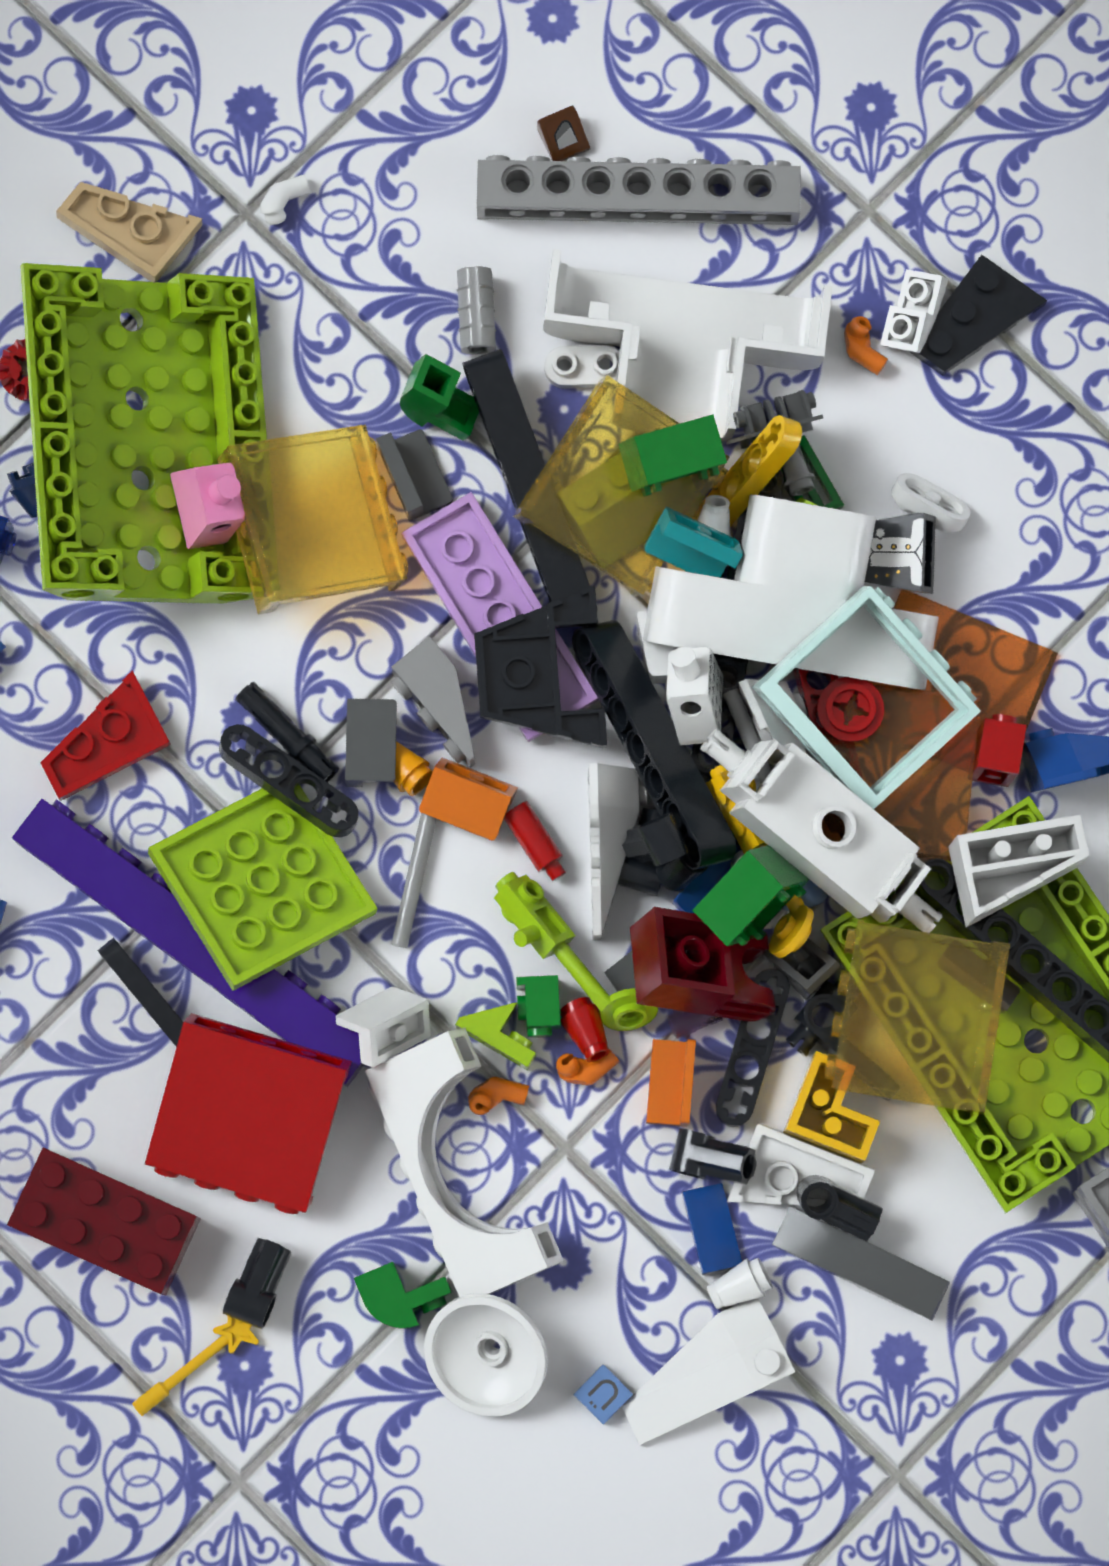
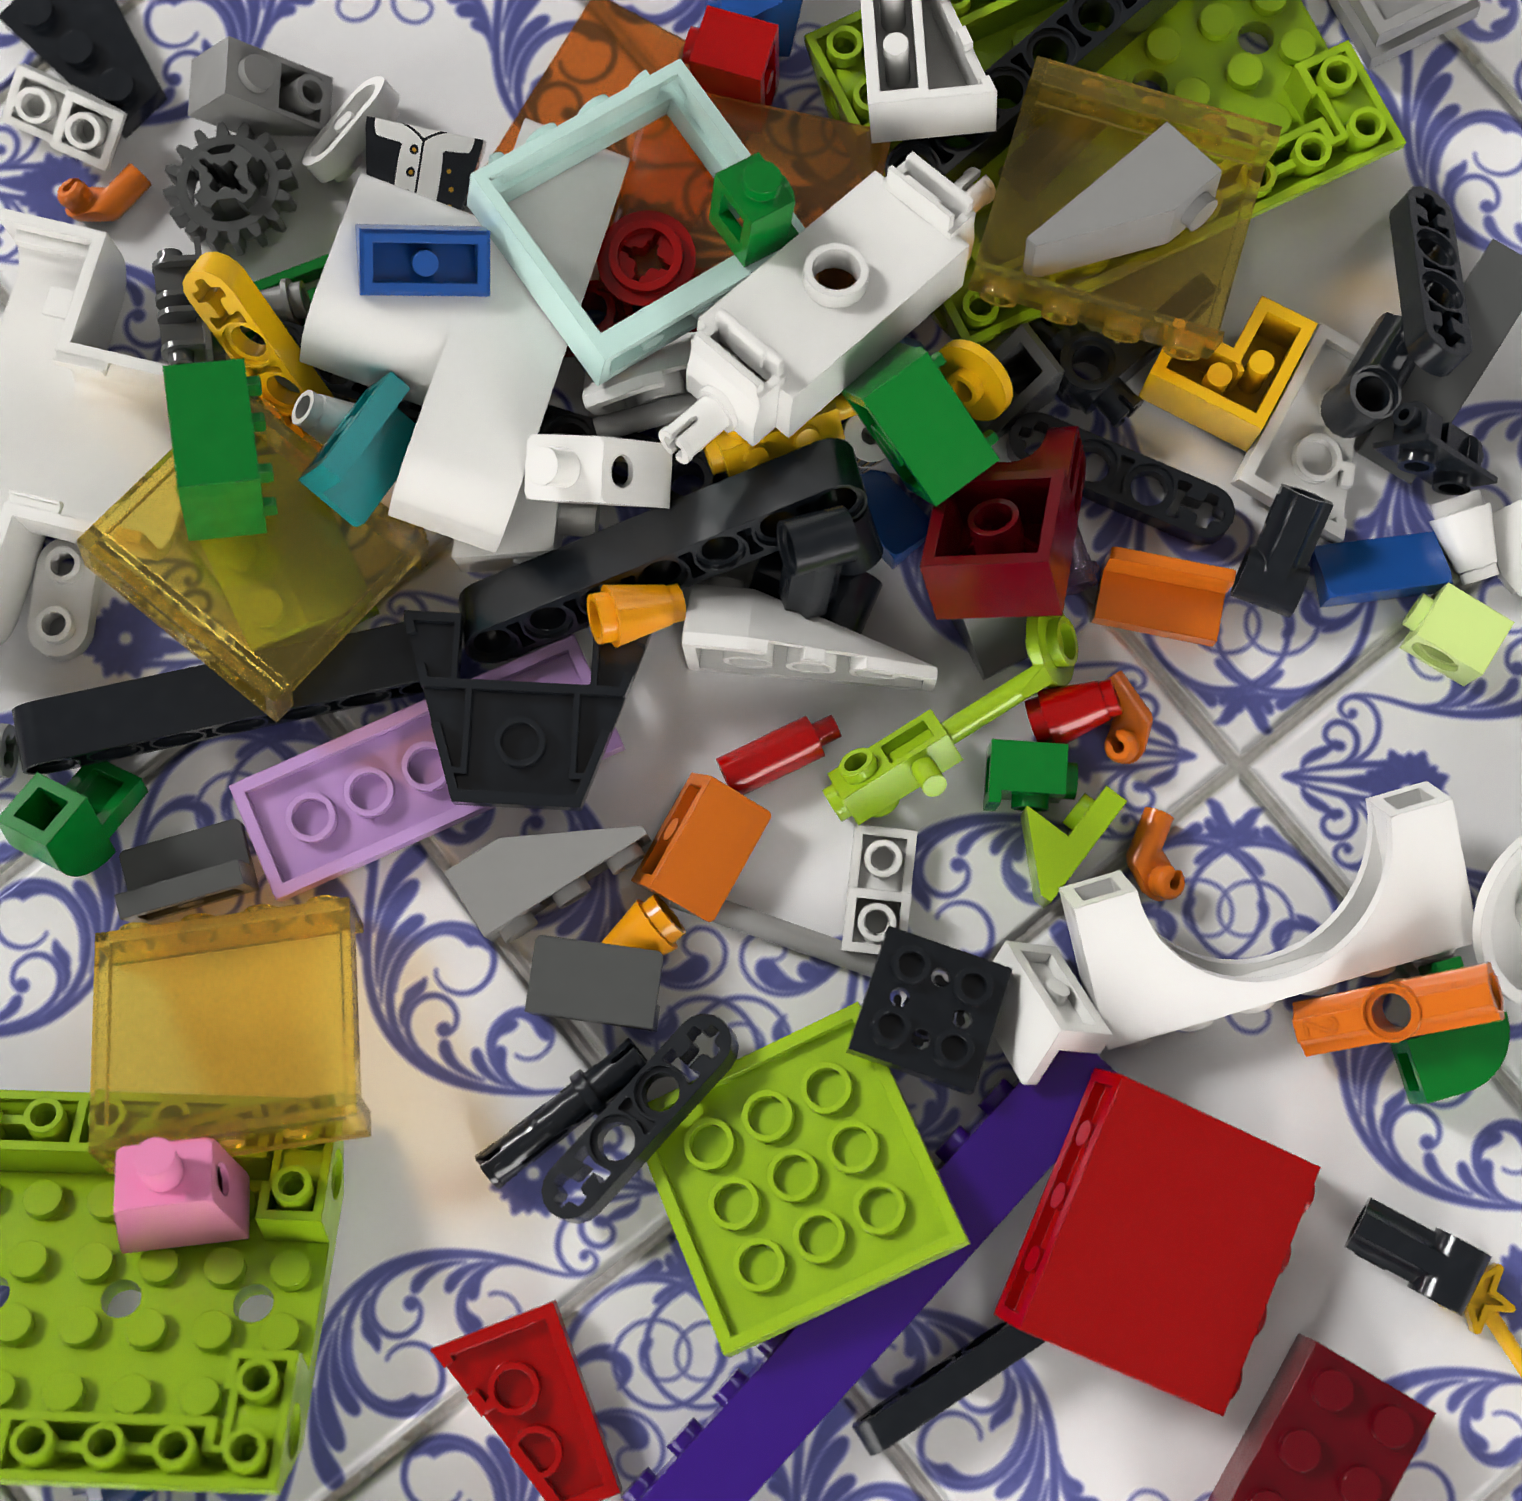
camera: 75 degrees left, 0 degrees up
none -> dark grey gear [163,122,299,255]
none -> light grey slope [188,36,333,136]
none -> blue slope [356,224,490,297]
none -> light orange cone [587,584,686,648]
none -> green brick [709,152,799,268]
none -> white slope [841,824,918,954]
none -> black plate [846,926,1013,1095]
none -> light grey slope [1023,122,1222,279]
none -> orange piece [1292,962,1505,1057]
none -> black hinge [1373,401,1498,495]
none -> black beam [1389,186,1473,377]
none -> yellowish green brick [1399,582,1515,687]

